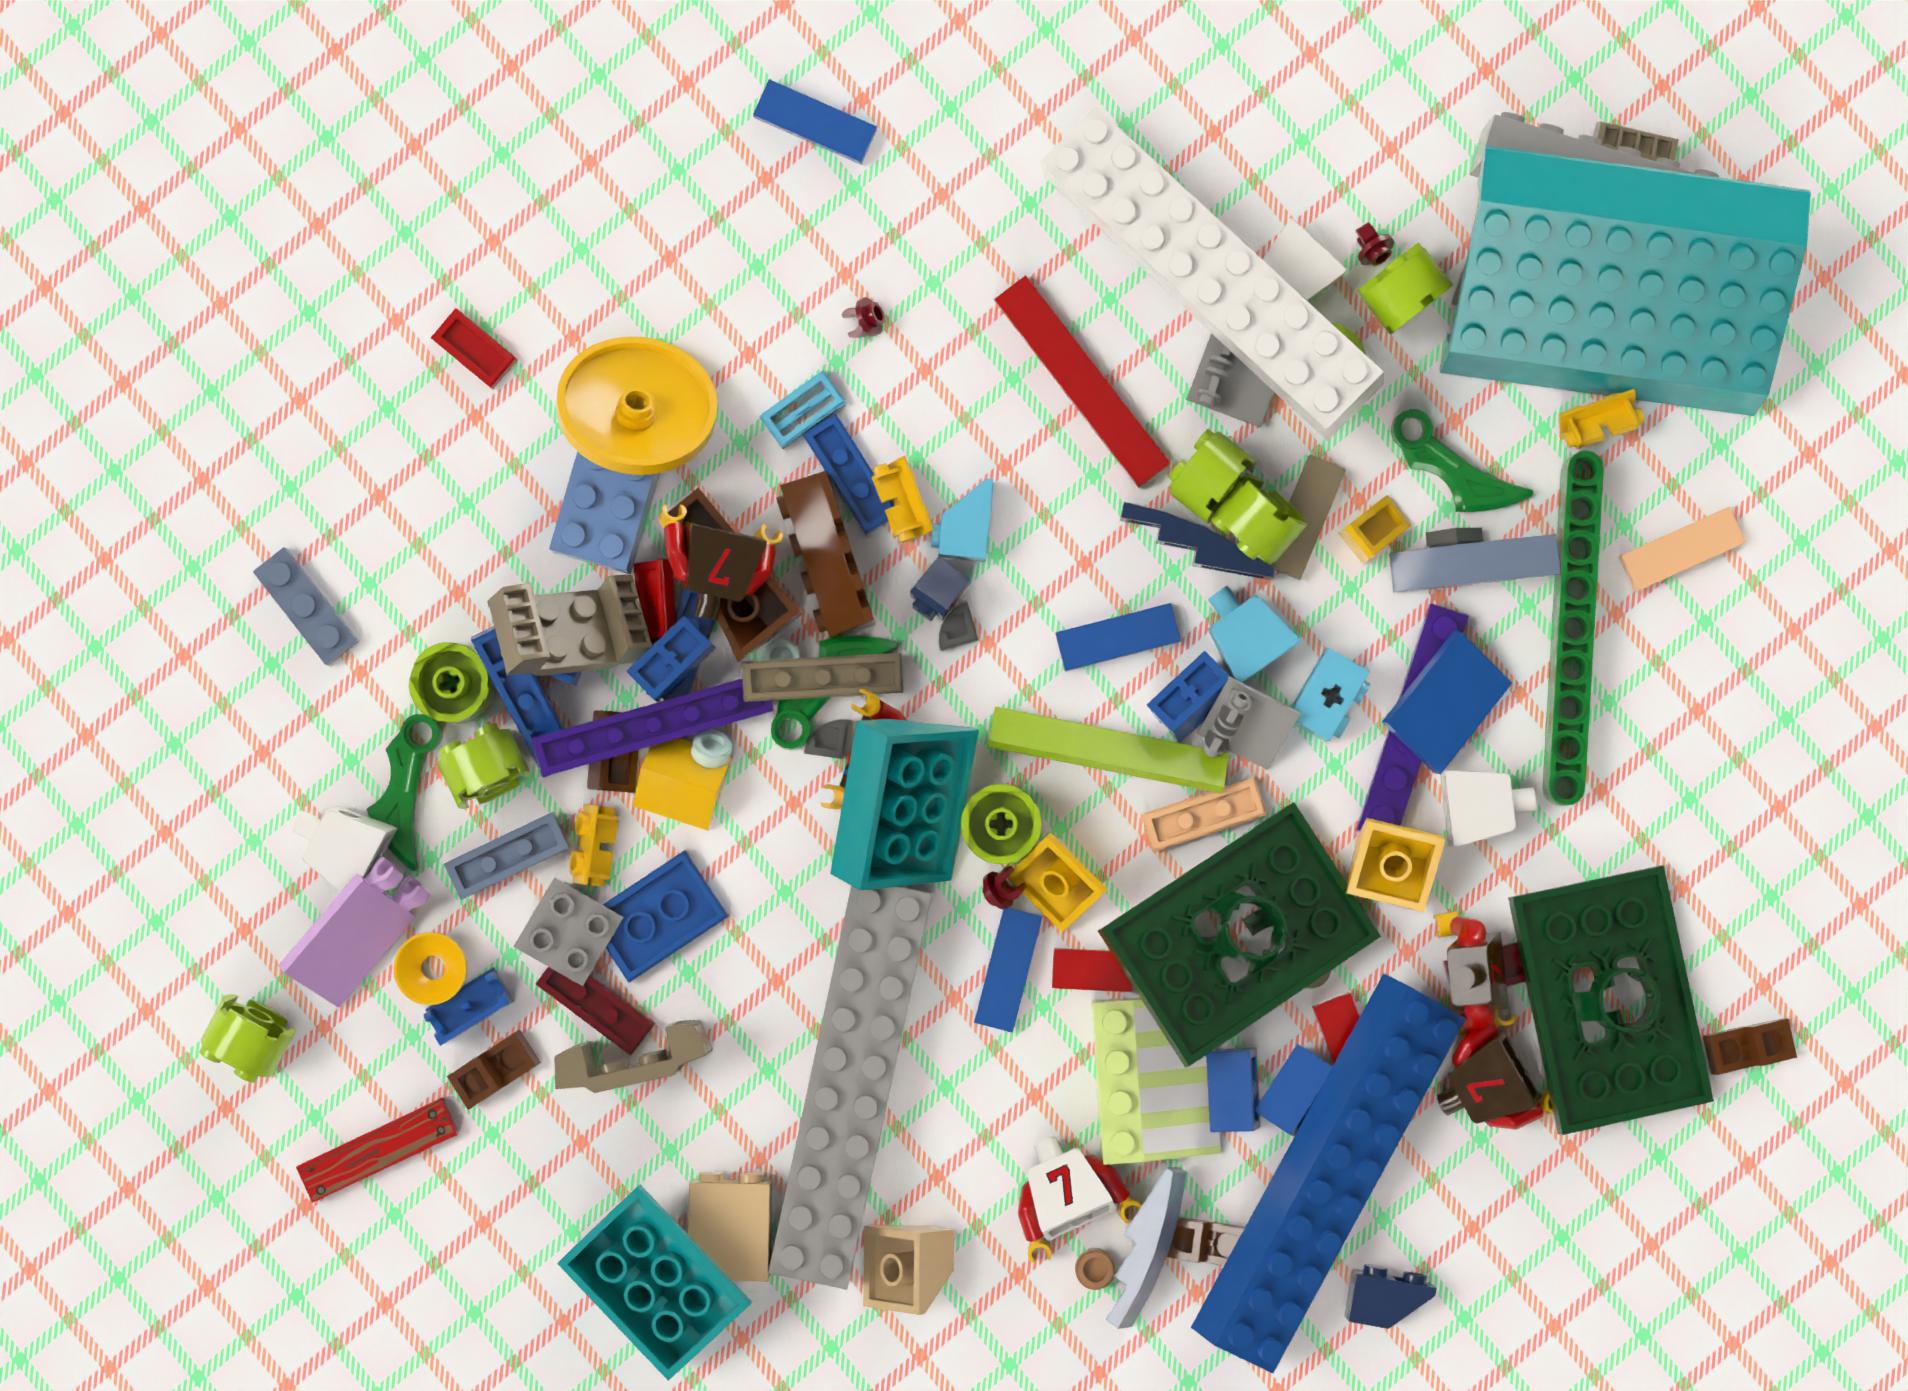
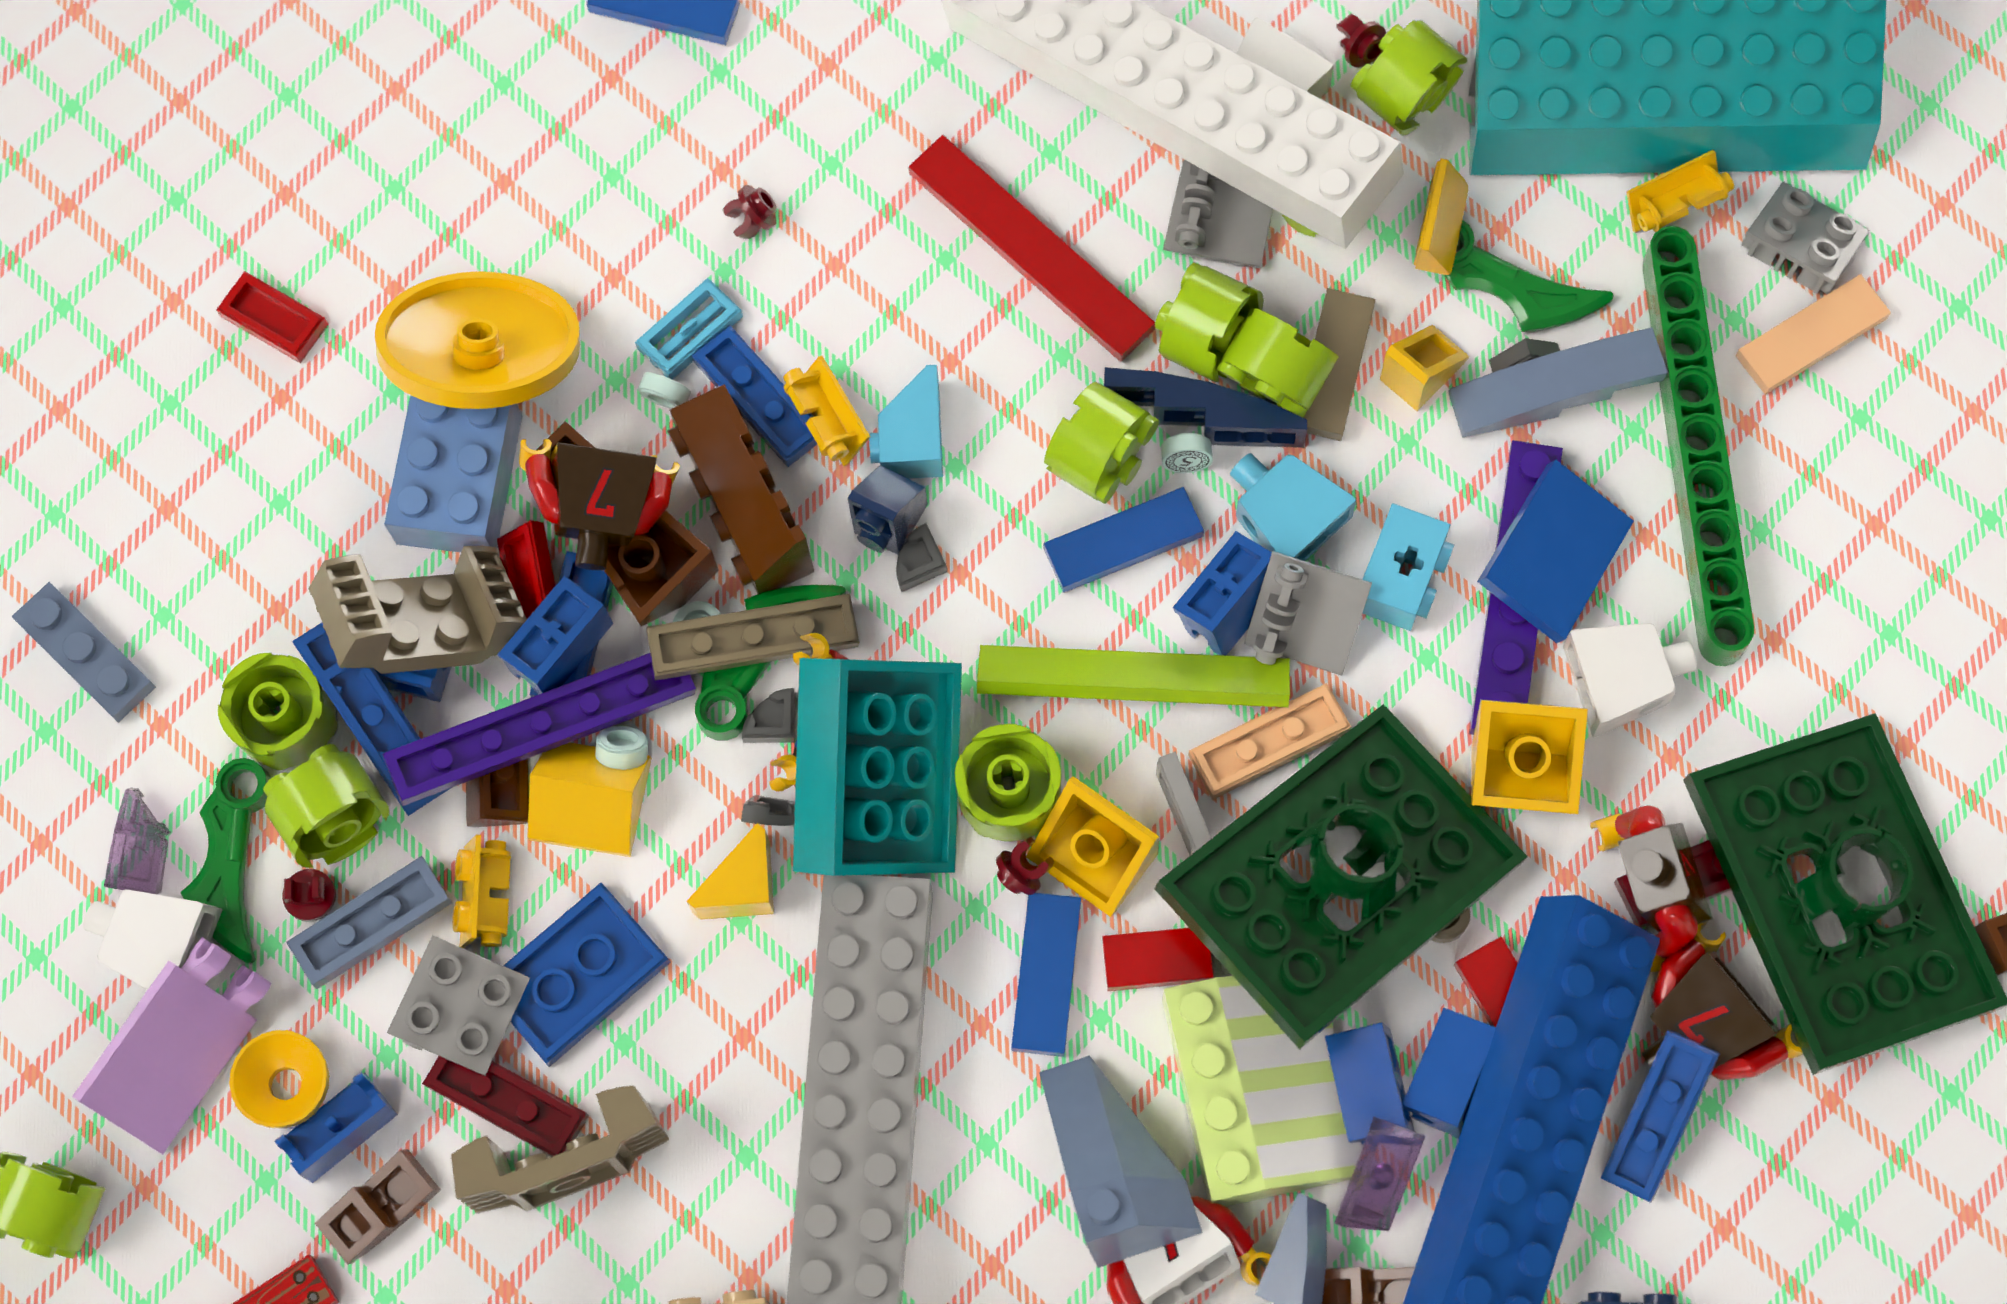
camera: 10 degrees left, 15 degrees down
none -> clear purple slope [104,787,171,894]
none -> dark red plate [282,869,336,922]
none -> light aqua tile [638,372,691,409]
none -> yellow slope [686,823,774,920]
none -> dark grey tile [741,795,795,826]
none -> sand blue wedge [1039,1055,1203,1268]
none -> lime brick [1044,382,1159,504]
none -> light grey tile [1156,751,1212,855]
none -> light aqua tile [1161,433,1213,473]
none -> clear purple slope [1334,1116,1425,1231]
none -> yellow slope [1413,158,1469,275]
none -> blue tile [1600,1030,1720,1203]
none -> light grey hinge [1741,182,1870,294]

